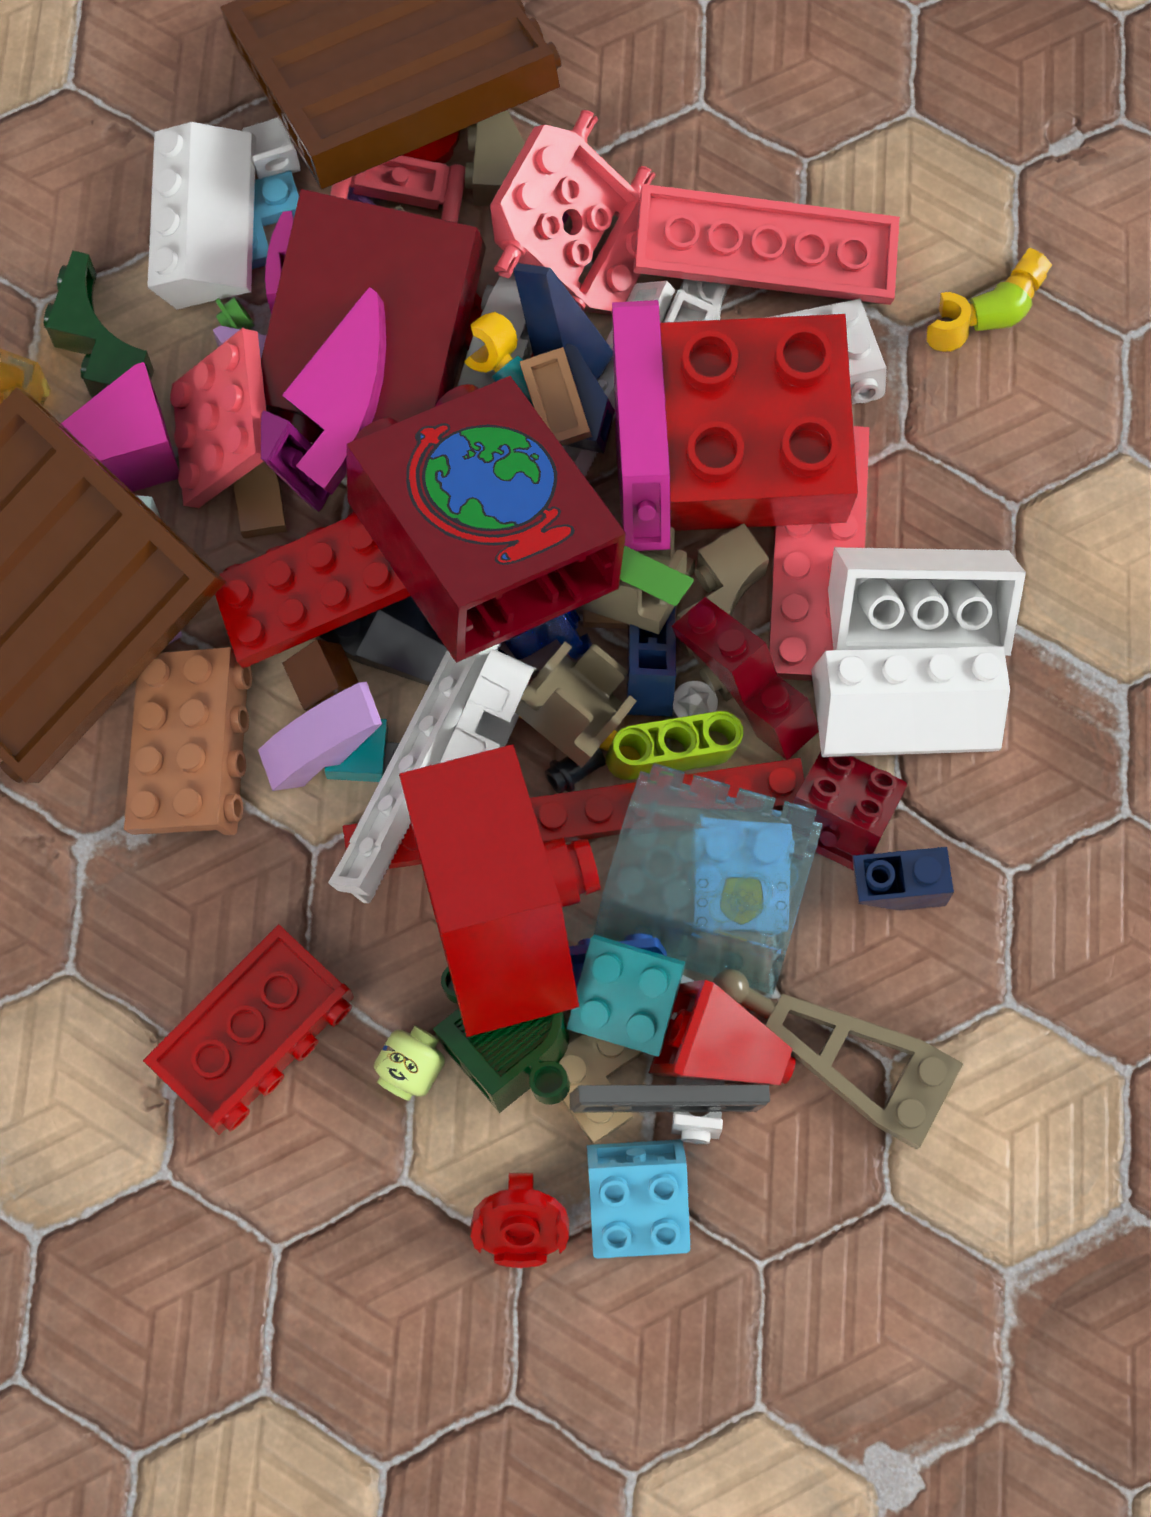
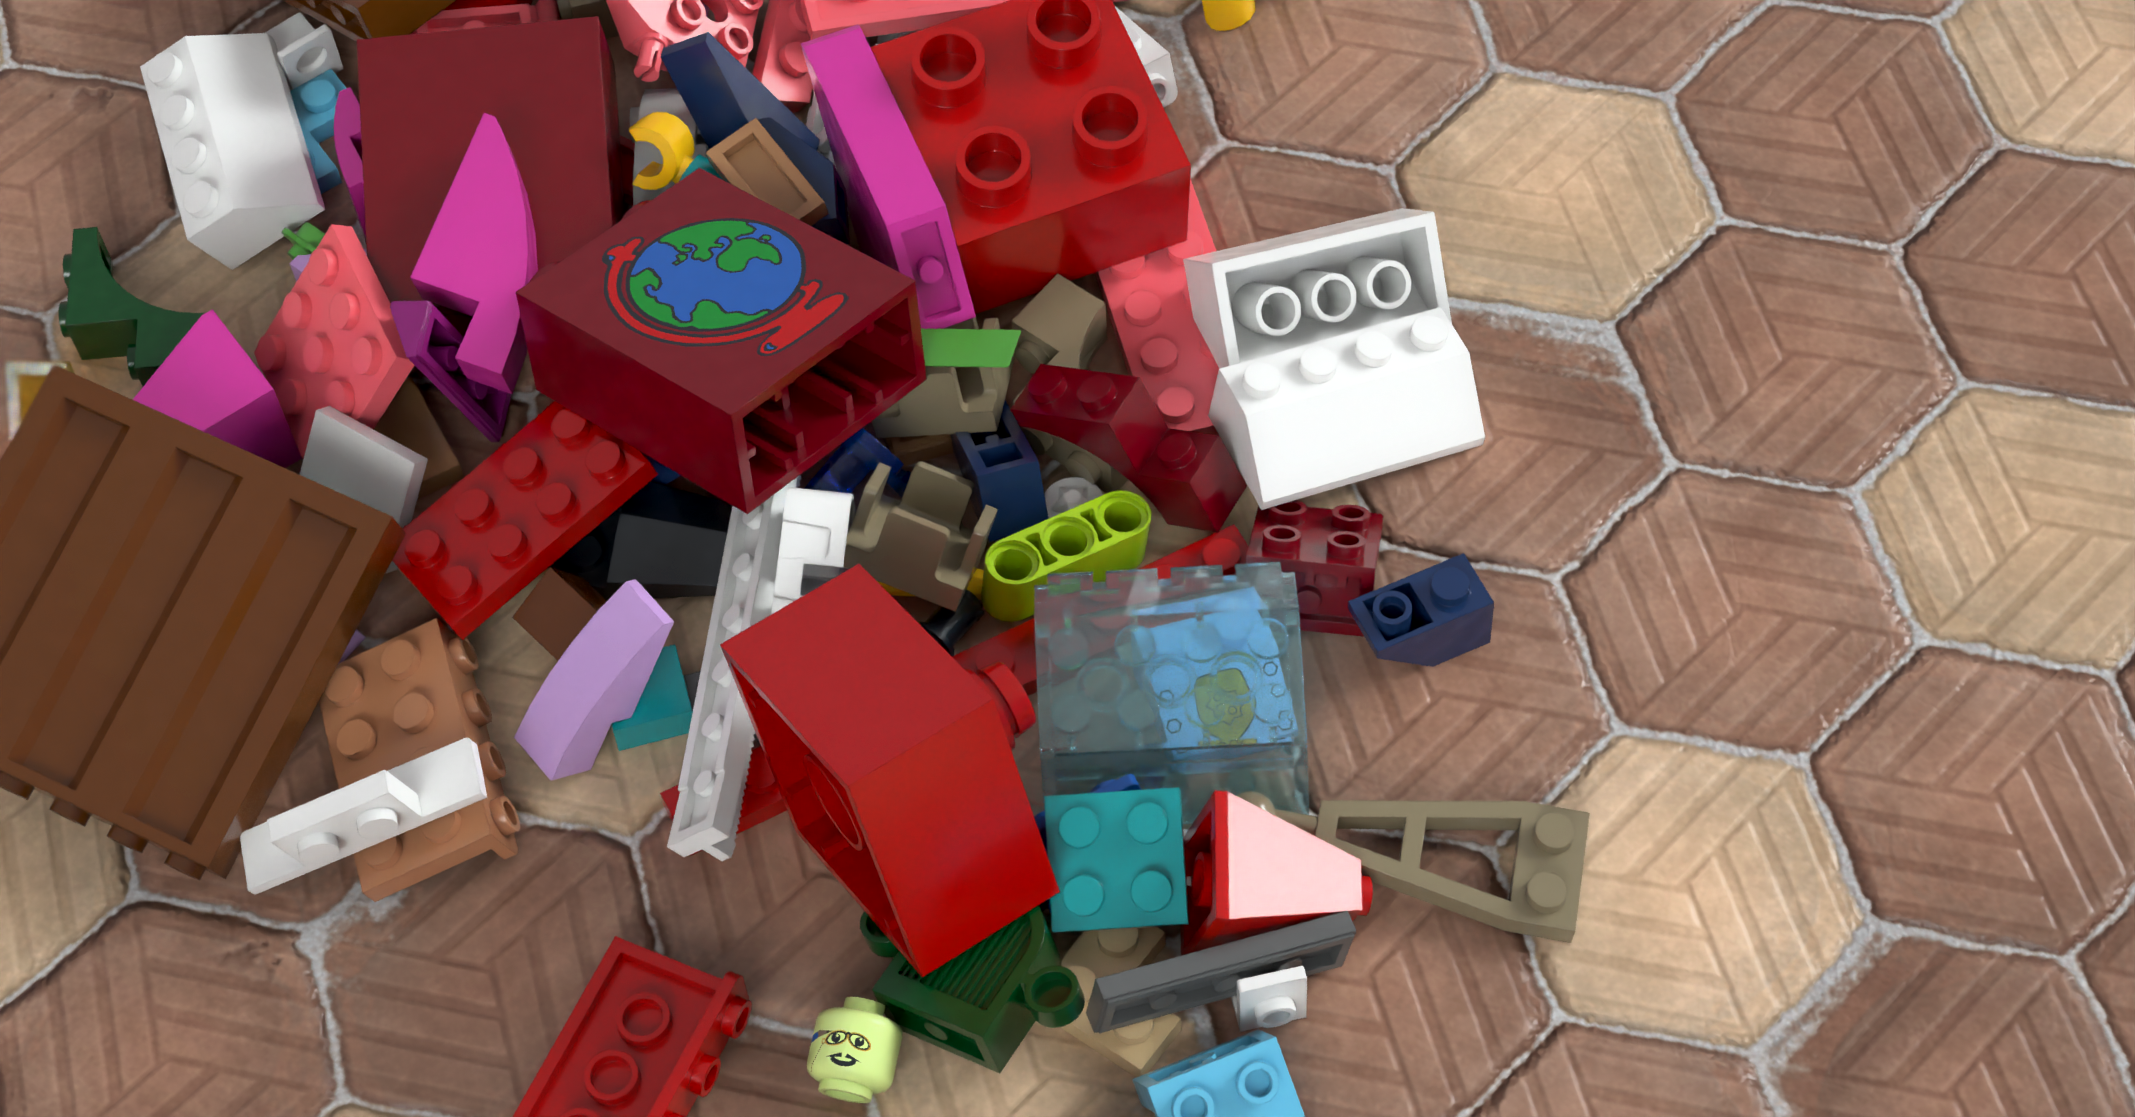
camera: 15 degrees left, 15 degrees down
none -> white bracket [240,738,487,895]
none -> white tile [300,406,428,574]

